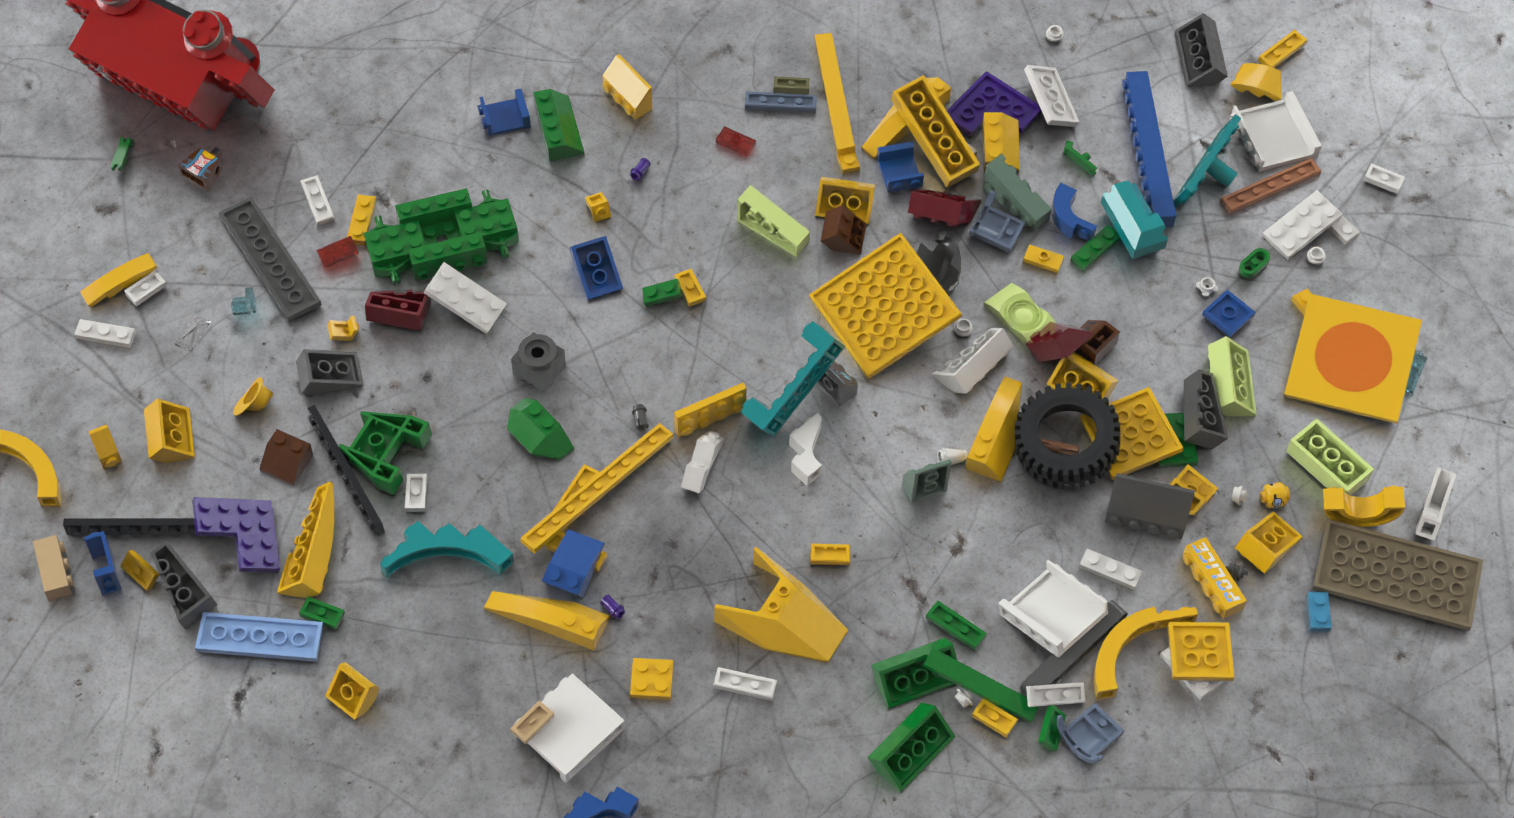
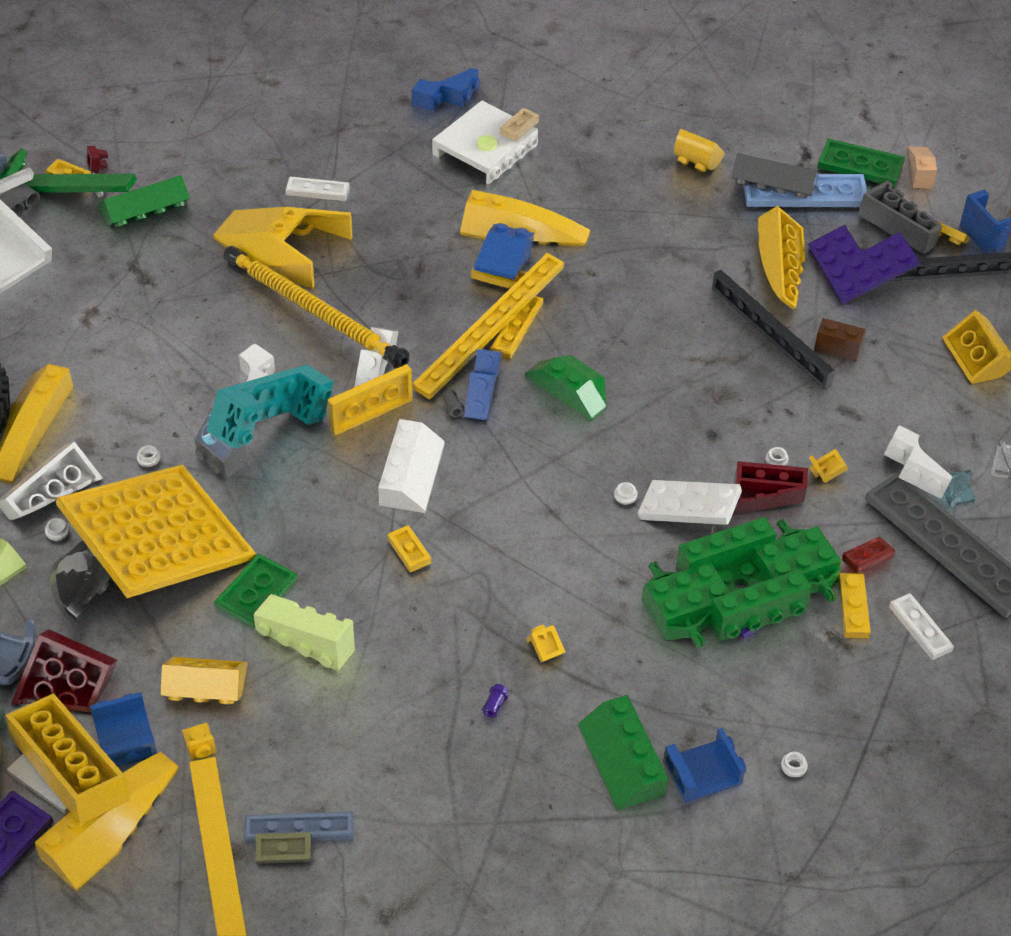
camera: 175 degrees right, 10 degrees down
yellow piece [233,377,273,416] -> none
dark grey slope [296,349,364,395] -> none
green plate [299,596,345,630] -> none
green wedge [339,411,432,495] -> none
teal arch [380,521,514,577] -> none
white plate [405,474,427,512] -> none
dark grey piece [511,332,566,393] -> none
blue slope [569,236,623,300] -> none
dark purple pin [600,594,625,619] -> none
slope [602,54,652,120] -> none
yellow plate [630,658,673,700] -> none
green plate [642,278,682,307] -> none
clear red plate [716,126,756,156] -> none
yellow plate [810,543,850,565] -> none
reddish brown slope [821,205,866,255] -> none
green slope [867,702,956,792] -> none
sand green slope [902,459,952,503] -> none
green plate [926,600,987,651] -> none
white cone [937,448,967,465] -> none
none -> dark red tile [86,146,108,174]
none -> white plate [137,445,161,467]
none -> green tile [214,553,298,628]
none -> yellow hose [223,246,409,369]
none -> white slope [378,419,445,513]
none -> blue arch [464,349,502,420]
none -> yellowish green piece [477,135,497,151]
none -> white plate [614,482,638,504]
none -> dark grey slope [731,153,819,199]
none -> white plate [765,447,789,466]
none -> white plate [781,752,808,777]
none -> green plate [817,138,905,187]
none -> white arch [884,425,952,498]
none -> light nougat slope [907,146,937,189]

